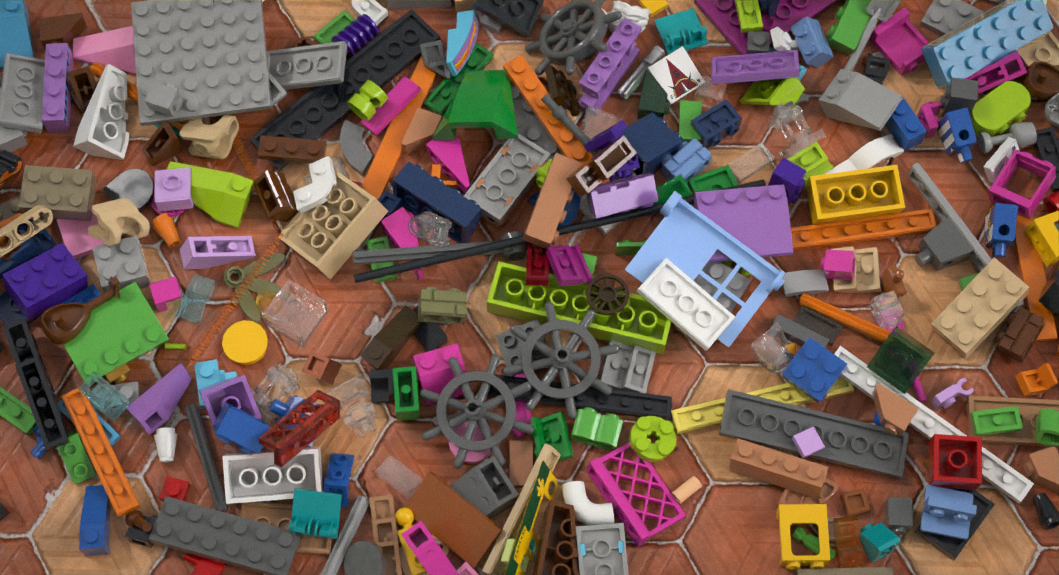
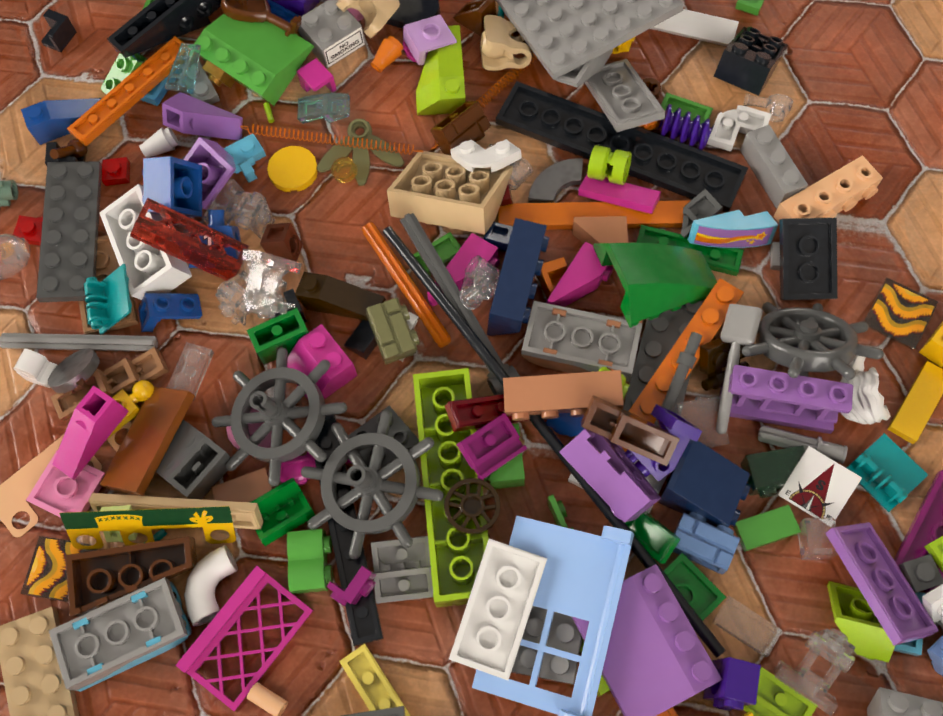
camera: 75 degrees right, 0 degrees up
lavender slope [180,236,256,269] -> none
reddish brown plate [258,136,327,163] -> none
clear brick [262,279,329,347] -> none
lime plate [629,416,676,462] -> none
dark blue bracket [690,99,742,149] -> none
none -> clear tile [242,249,302,318]
none -> magenta bracket [326,566,377,606]
none -> orange axle [362,222,451,348]
none -> light grey piece [716,304,763,434]

